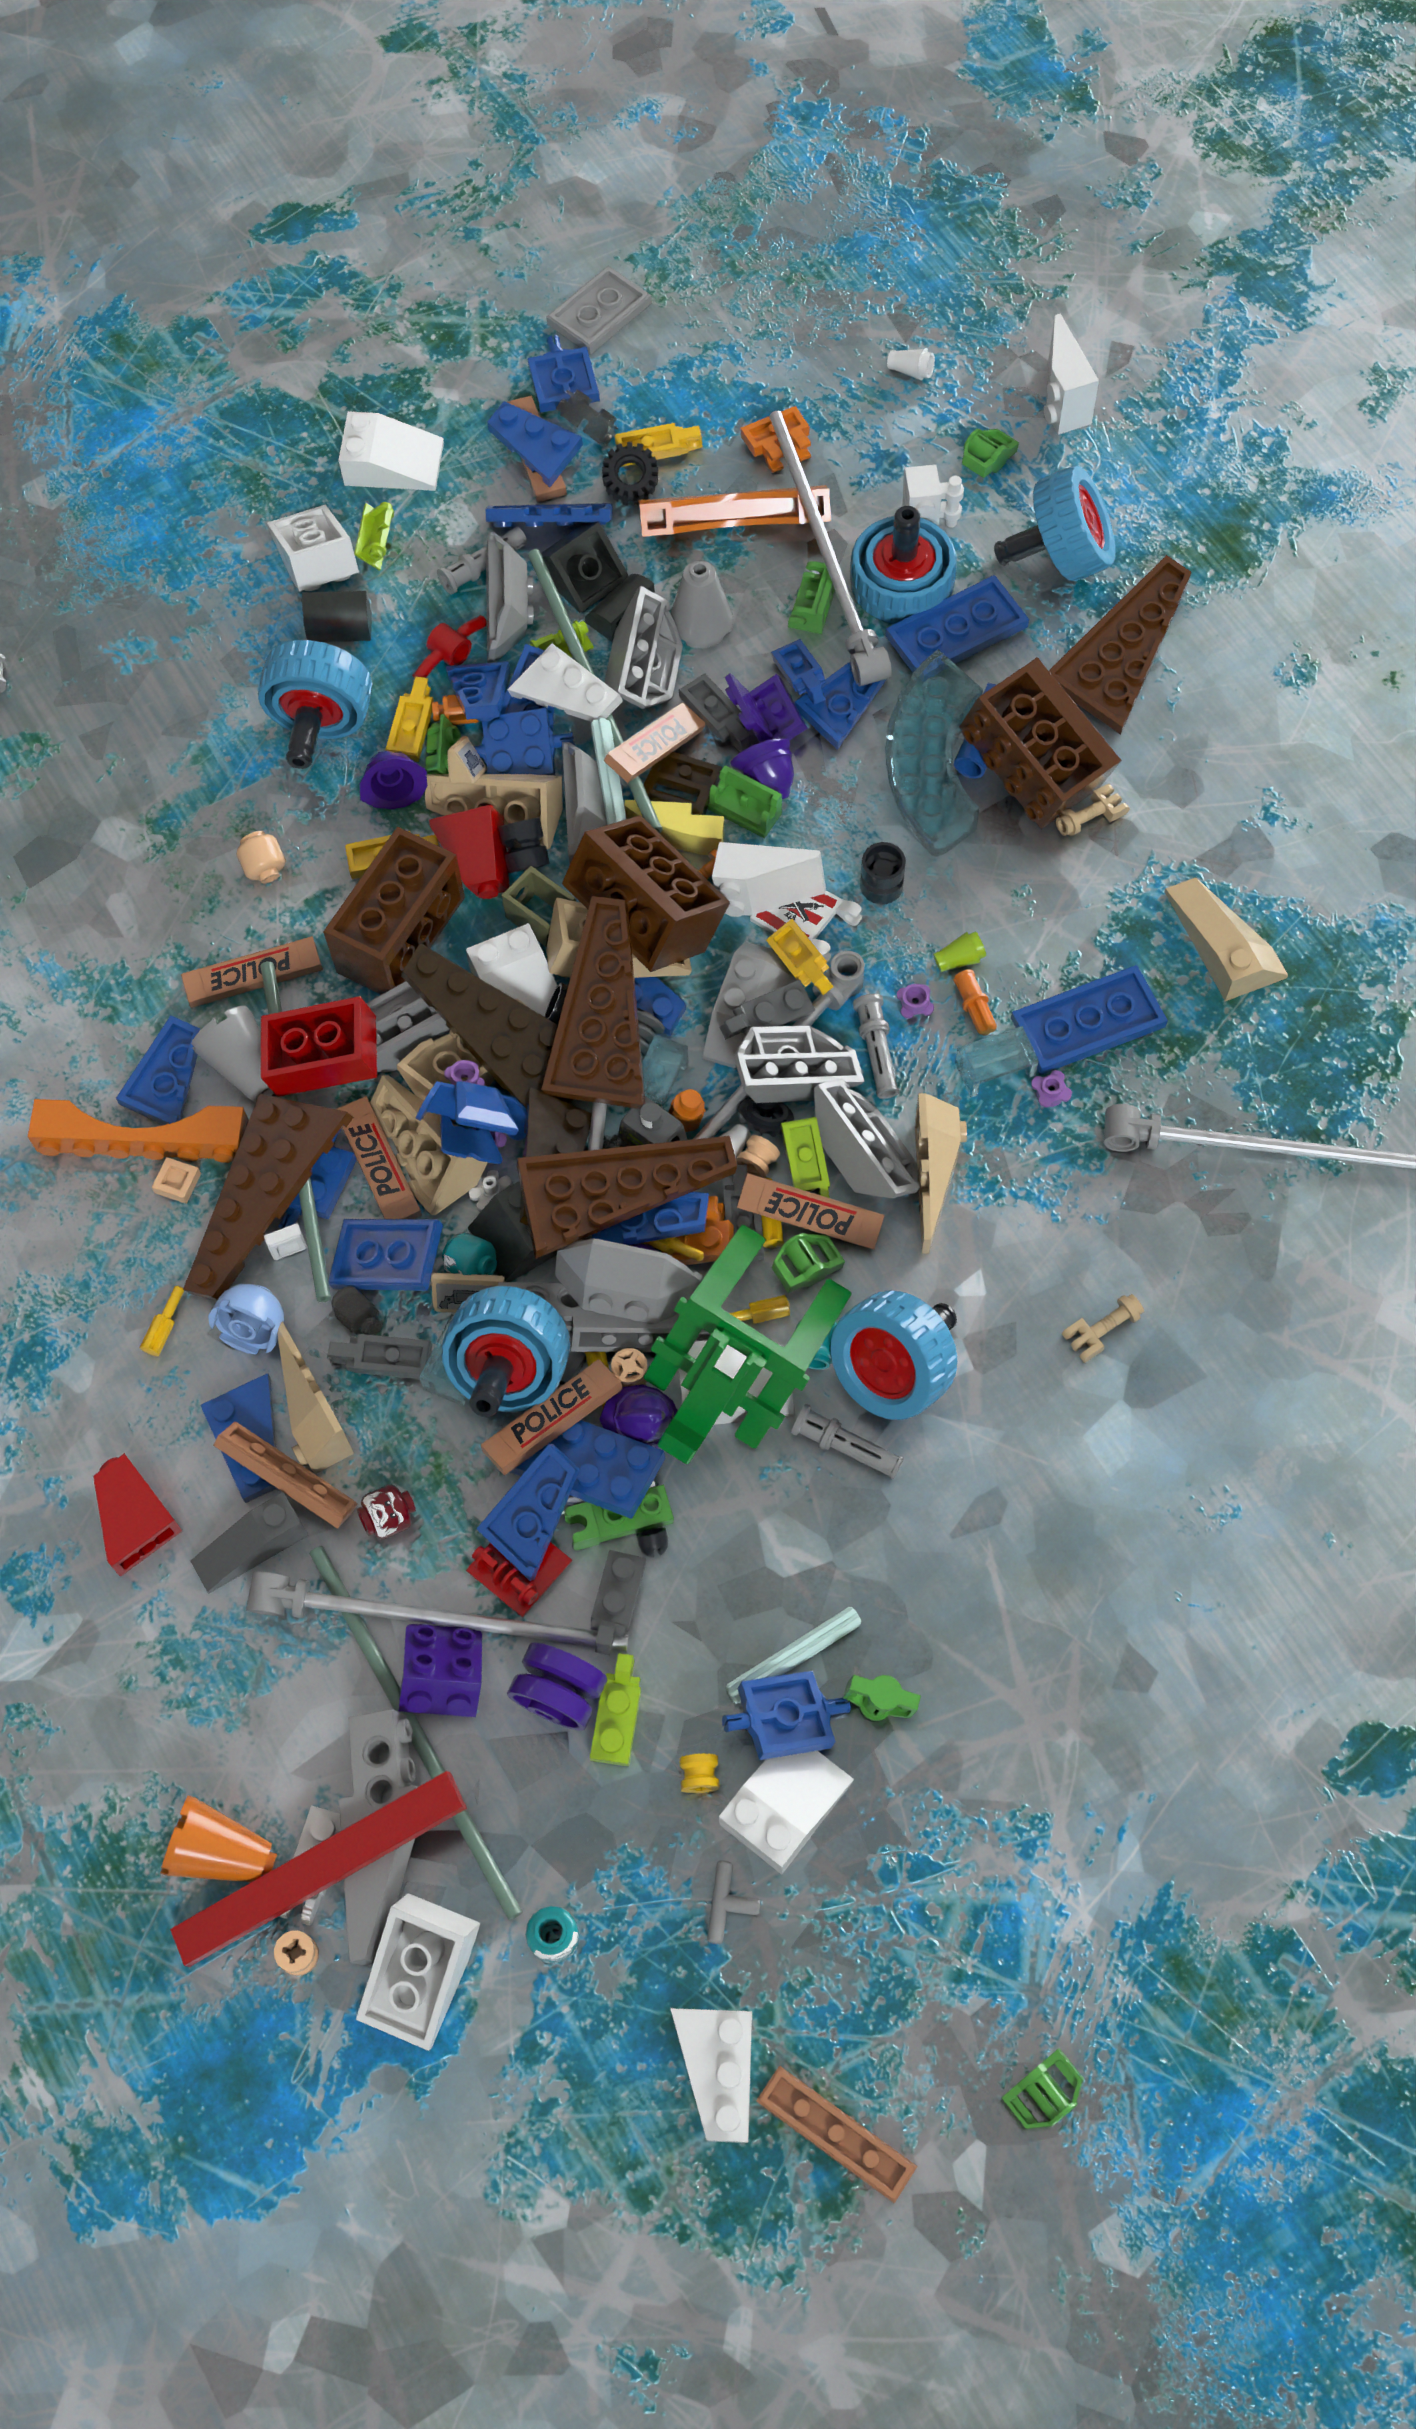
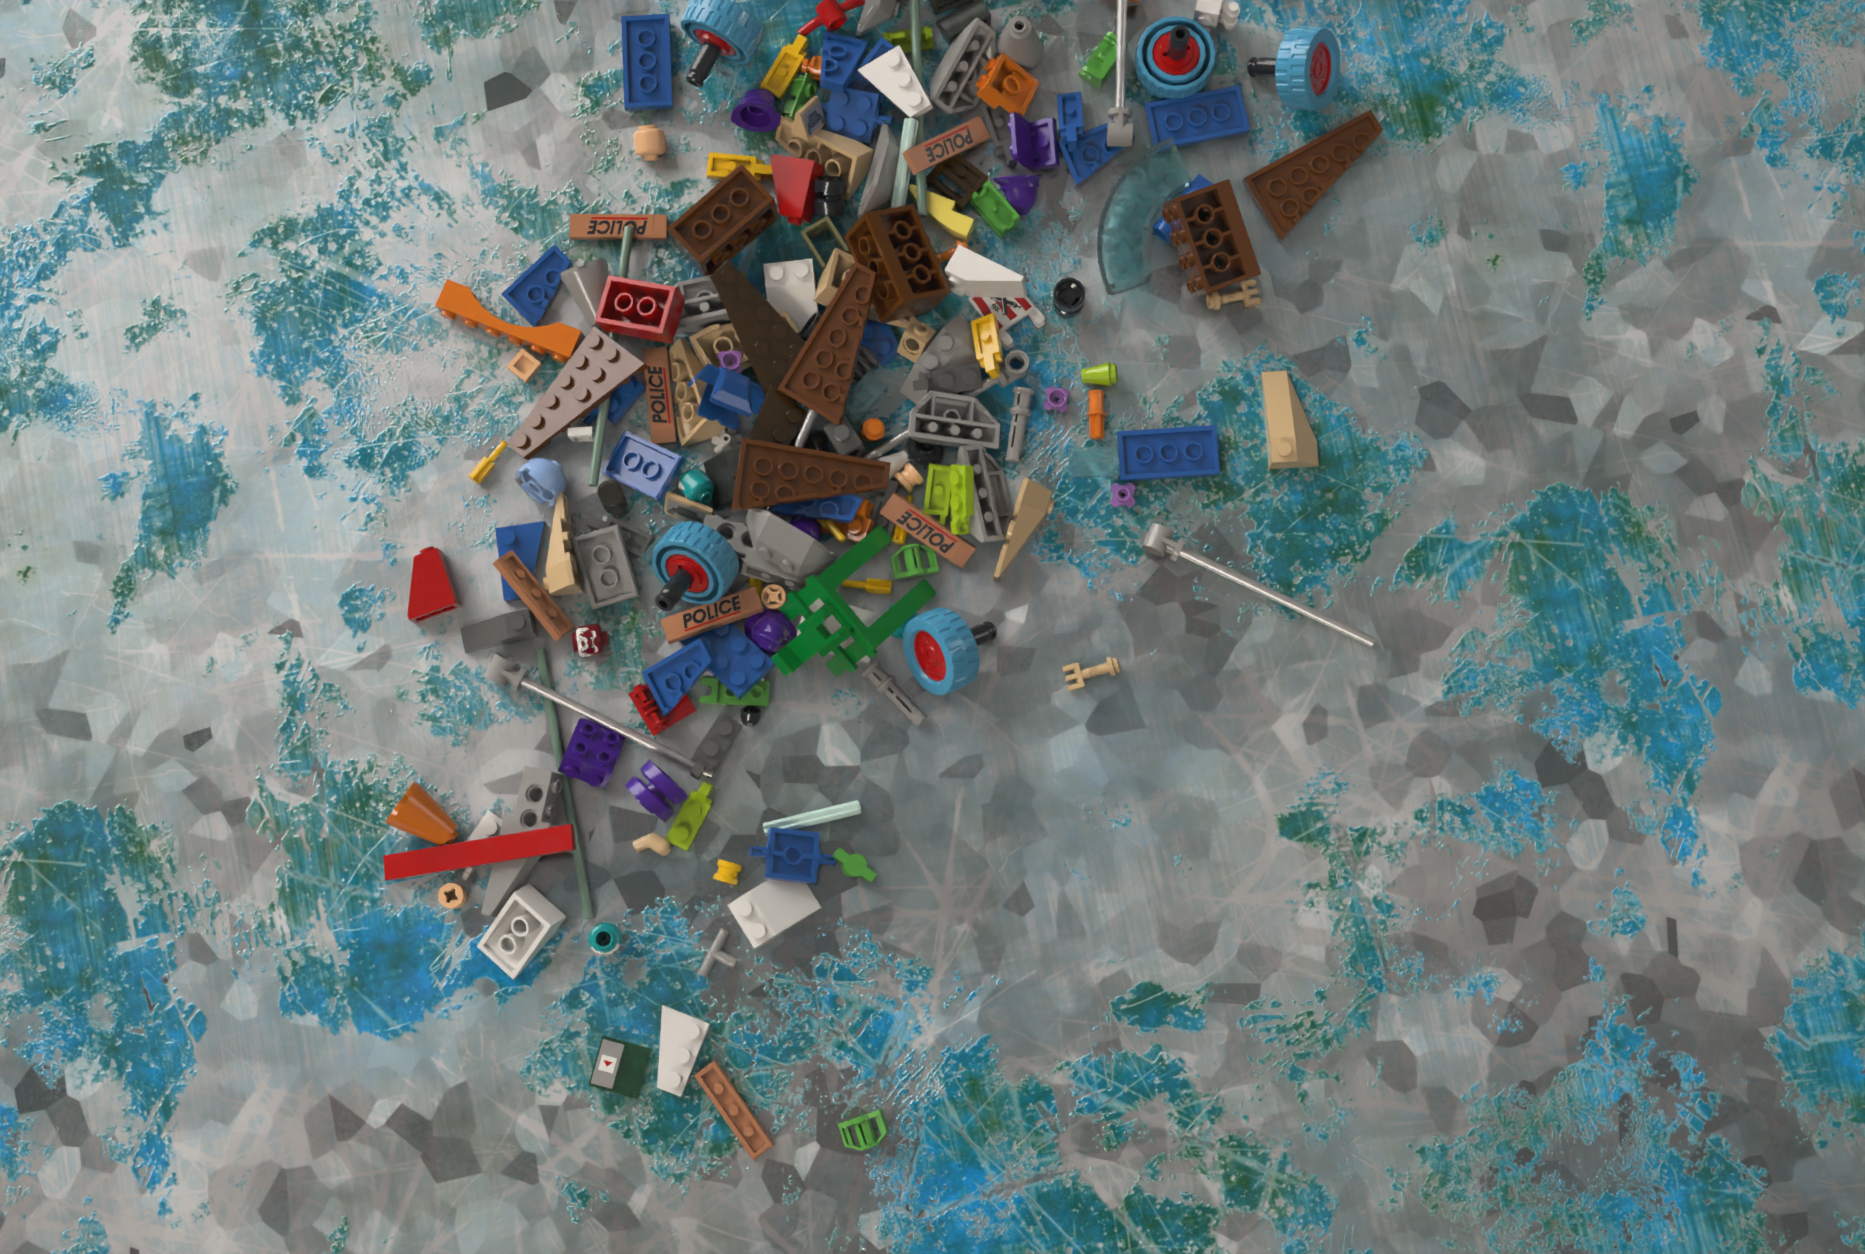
camera: 25 degrees right, 15 degrees up
none -> light grey tile [571,524,641,610]
none -> clear green tile [588,1035,653,1099]
none -> blue plate [621,14,674,111]
none -> tan arm [633,833,671,856]
none -> tan brick [897,319,936,363]
none -> lime hinge [950,464,974,535]
none -> orange plate [976,52,1040,117]

